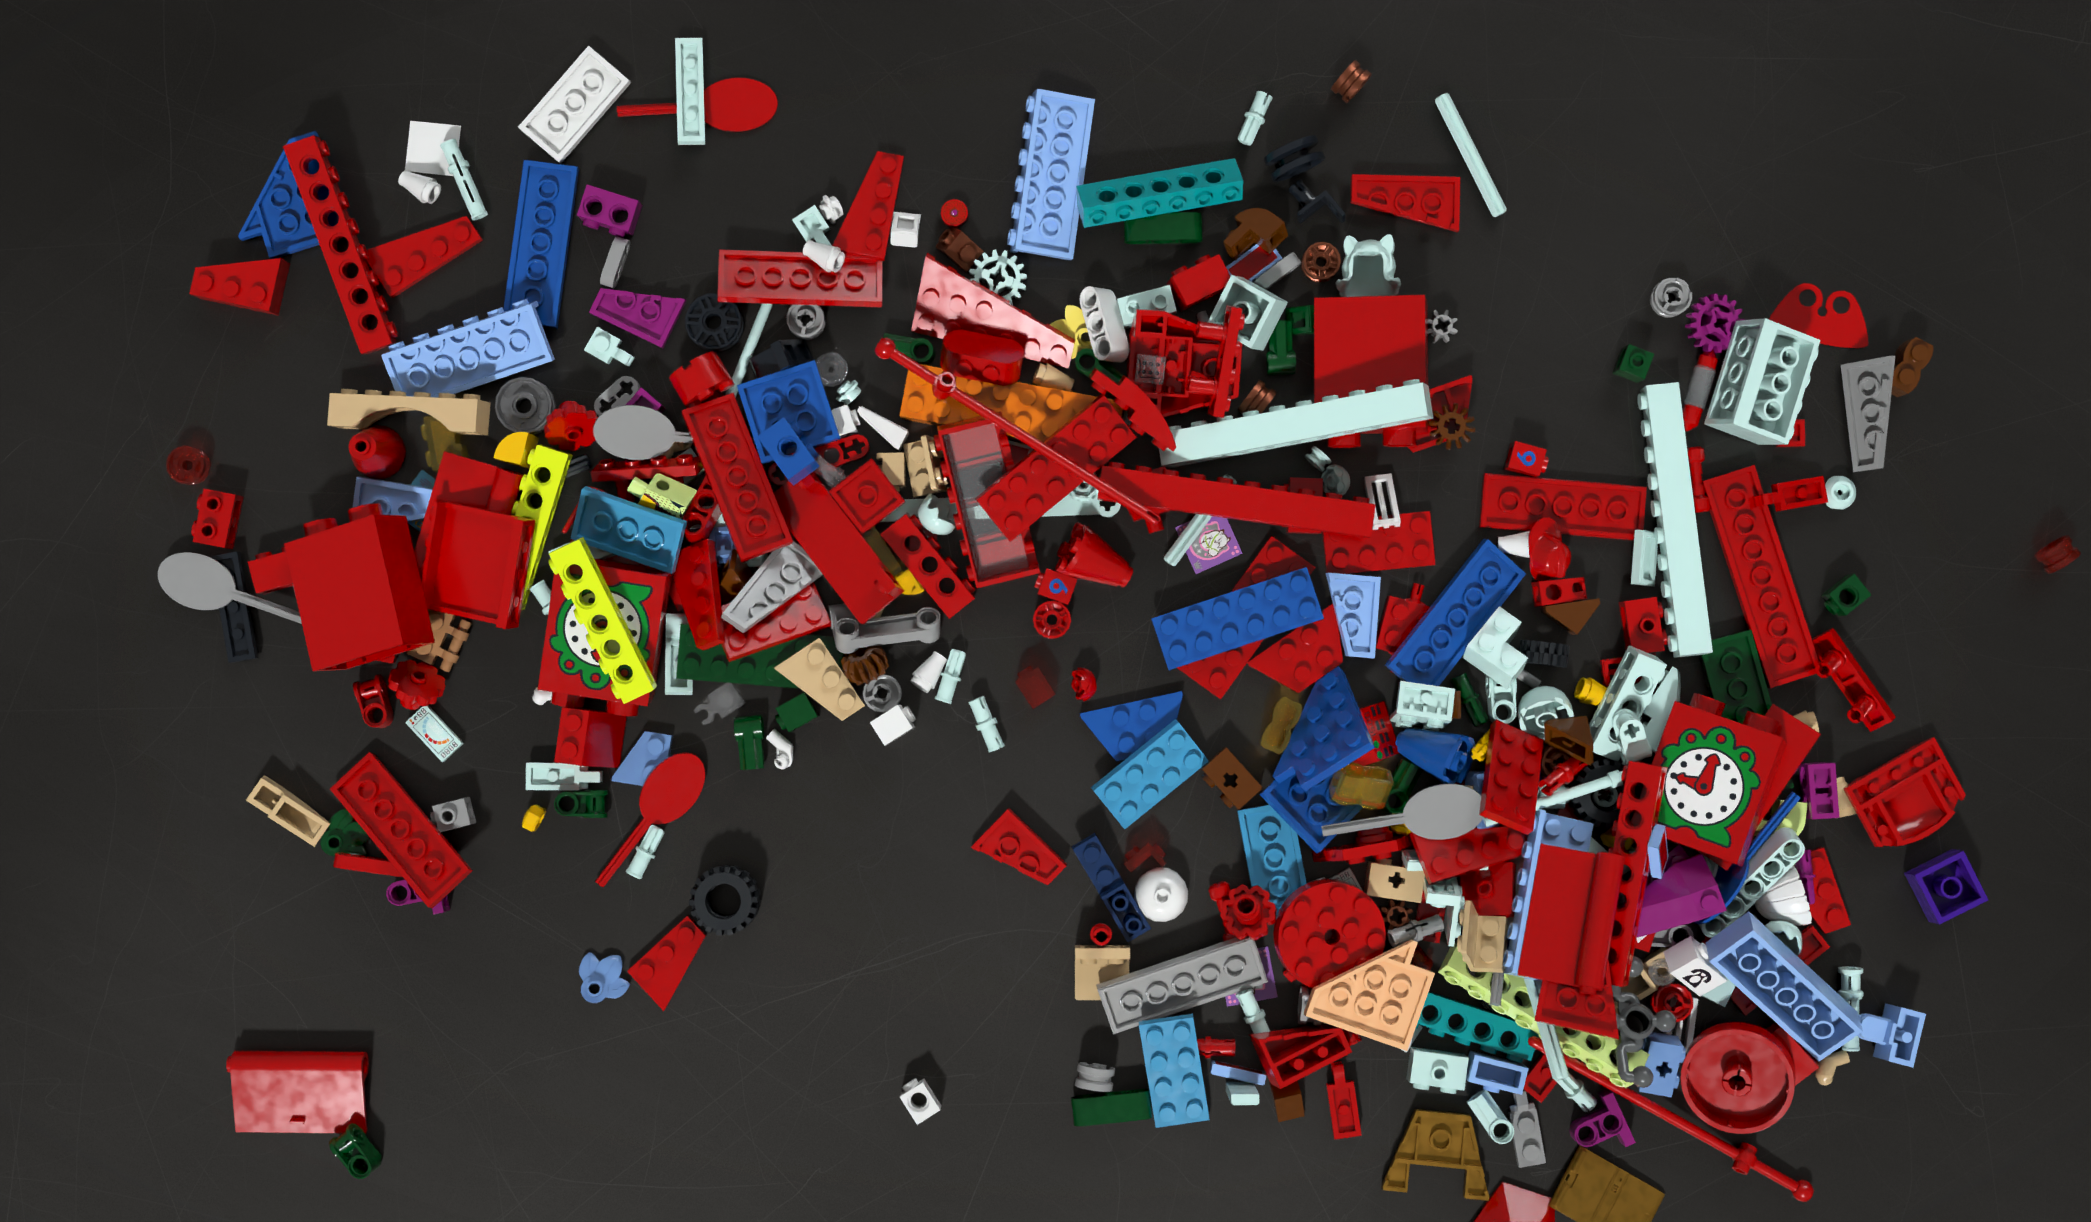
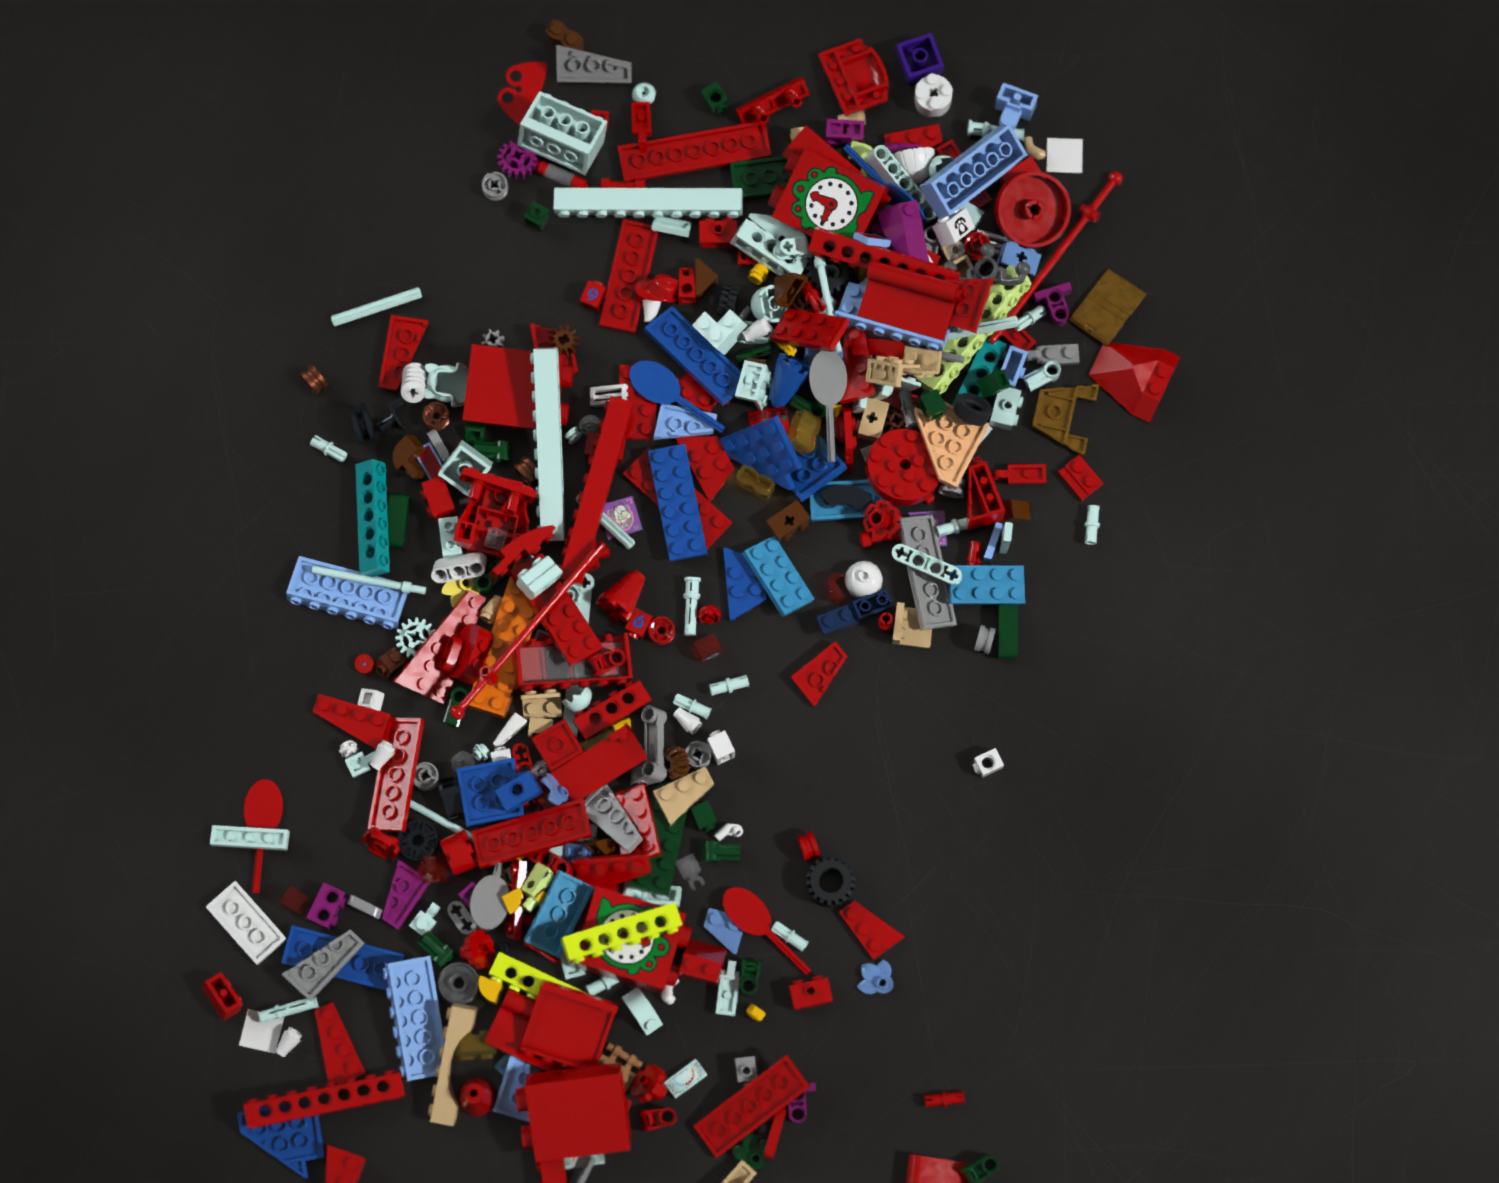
camera: 90 degrees left, 10 degrees down
none -> red brick [202,972,243,1021]
none -> clear red brick [280,886,310,915]
none -> light grey wing [282,930,365,1001]
none -> light aqua bar [312,566,426,595]
none -> red plate [362,827,400,860]
none -> white piece [401,363,427,403]
none -> dark green piece [417,931,457,969]
none -> clear red brick [418,855,449,883]
none -> red beam [439,635,463,673]
none -> yellow tile [502,888,522,914]
none -> light aqua brick [516,556,562,600]
none -> medium blue plate [541,773,569,805]
none -> red piece [587,648,626,677]
none -> light aqua brick [621,987,663,1035]
none -> blue piece [630,361,725,433]
none -> light aqua pin [683,577,701,636]
none -> white cone [742,317,772,342]
none -> red brick [789,975,833,1011]
none -> red wheel [797,831,820,861]
none -> black tile [819,485,873,511]
none -> tan bracket [865,356,920,387]
none -> light aqua beam [892,544,962,585]
none -> white brick [914,74,953,117]
none -> dark green brick [918,389,947,423]
none -> red pin [924,1091,965,1108]
none -> black tyre [953,393,992,426]
none -> dark green brick [976,369,1011,398]
none -> white sticker [1047,138,1083,173]
none -> red plate [1058,455,1104,502]
none -> light aqua pin [1084,505,1100,545]

